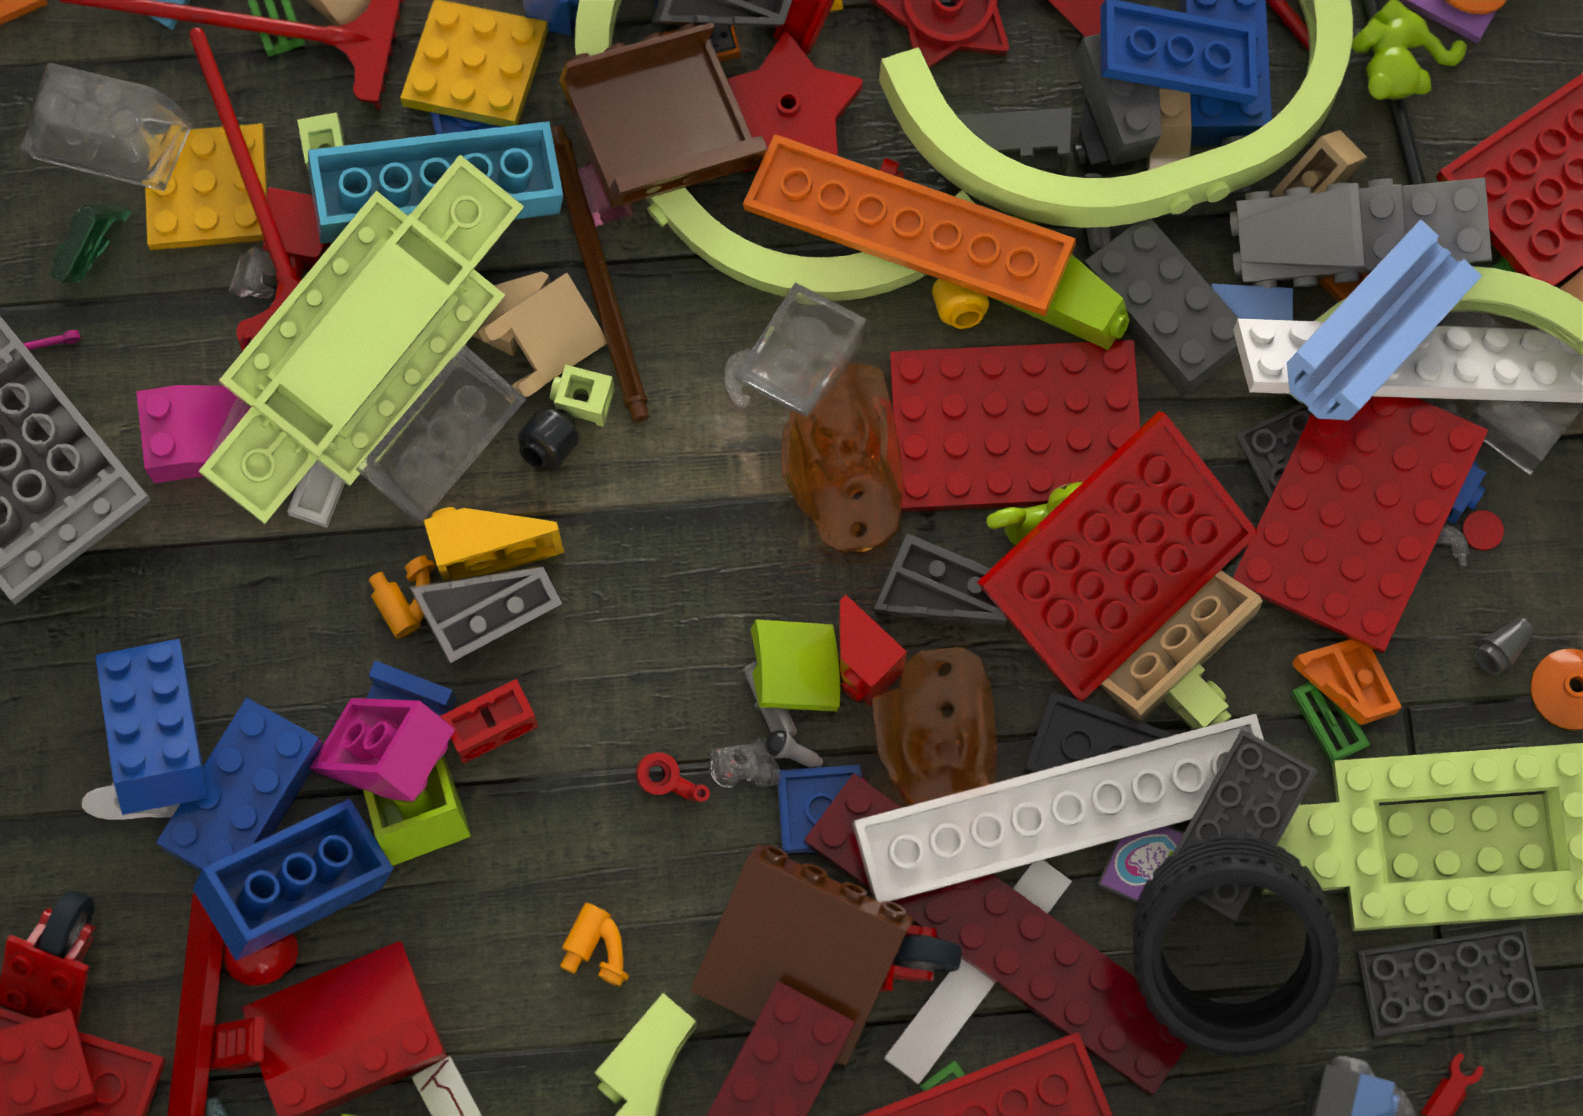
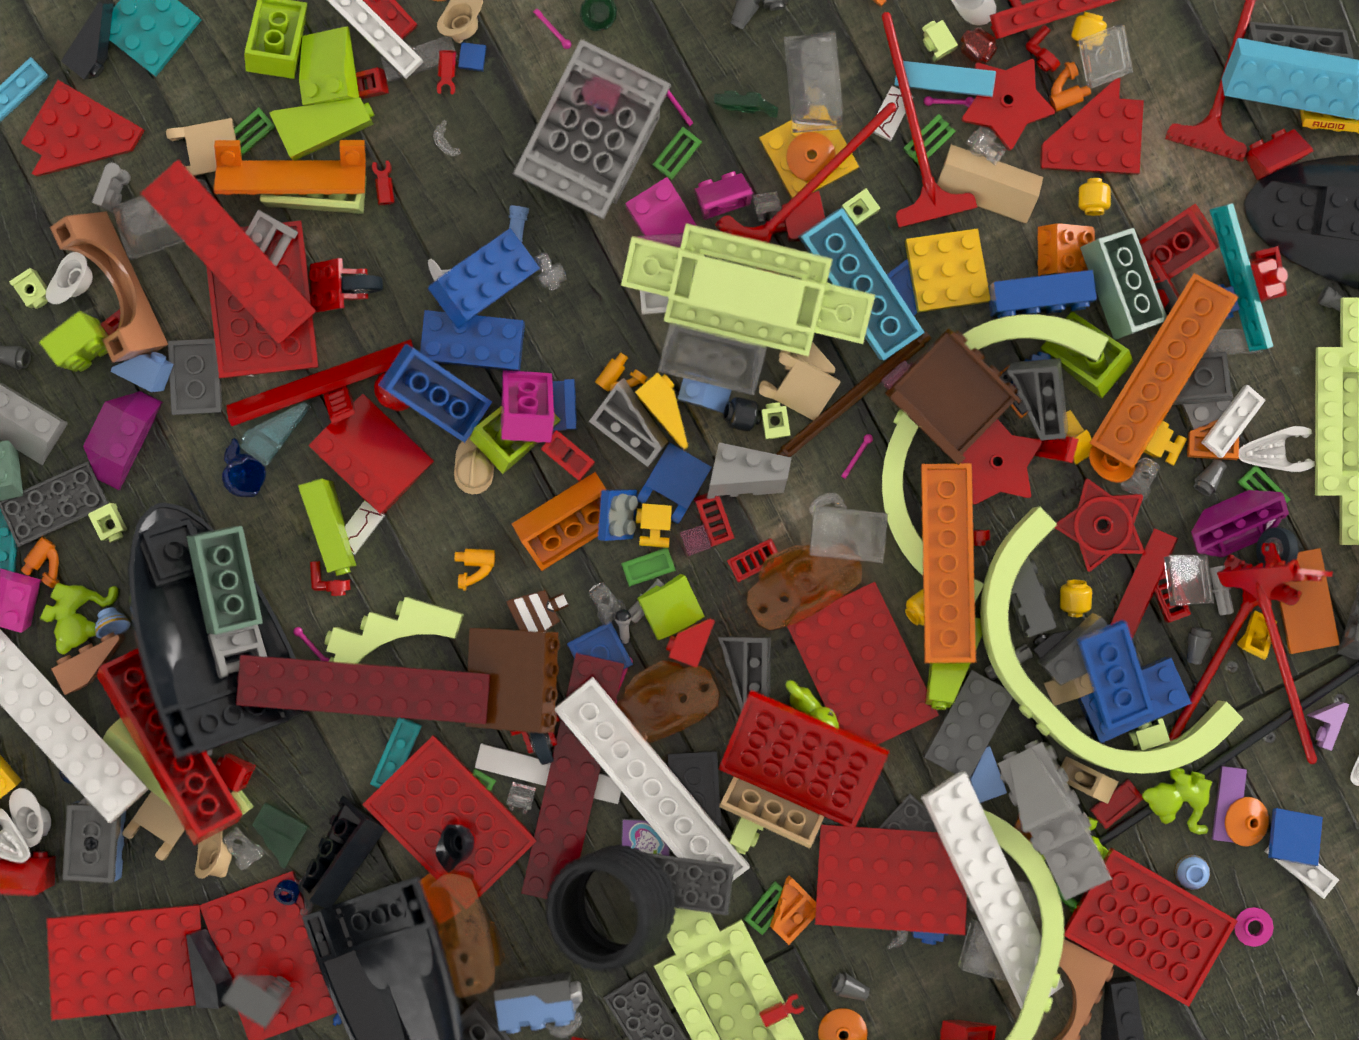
camera: 65 degrees right, 15 degrees up
red plate [635,752,710,802] -> none
light blue piece [1287,219,1482,420] -> none
red piece [1462,510,1504,551] -> none
none -> tan piece [454,436,494,494]
none -> torso [506,590,569,632]
none -> clear tile [507,782,536,814]
none -> medium blue pin [509,205,529,242]
none -> orange slope [512,472,607,571]
none -> clear plate [532,252,567,291]
none -> piece [598,489,638,541]
none -> bright green tile [621,548,676,586]
none -> yellow brick [636,504,672,548]
none -> blue flag [637,442,712,524]
none -> bright green tile [652,127,702,181]
none -> medium blue slope [678,375,731,413]
none -> clear pink brick [680,525,711,556]
none -> red slope [694,493,734,547]
none -> dark pink slope [695,172,753,220]
none -> light grey wedge [707,442,791,499]
none -> red slope [727,538,782,582]
none -> red bar [759,993,804,1028]
none -> orange dish [786,132,836,181]
none -> dark pink hinge [841,434,873,479]
none -> white tile [873,86,913,142]
none -> yellow head [1060,579,1092,617]
none -> red tile [1089,779,1143,829]
none -> yellowish green brick [1128,717,1170,751]
none -> light blue piece [1174,855,1210,890]

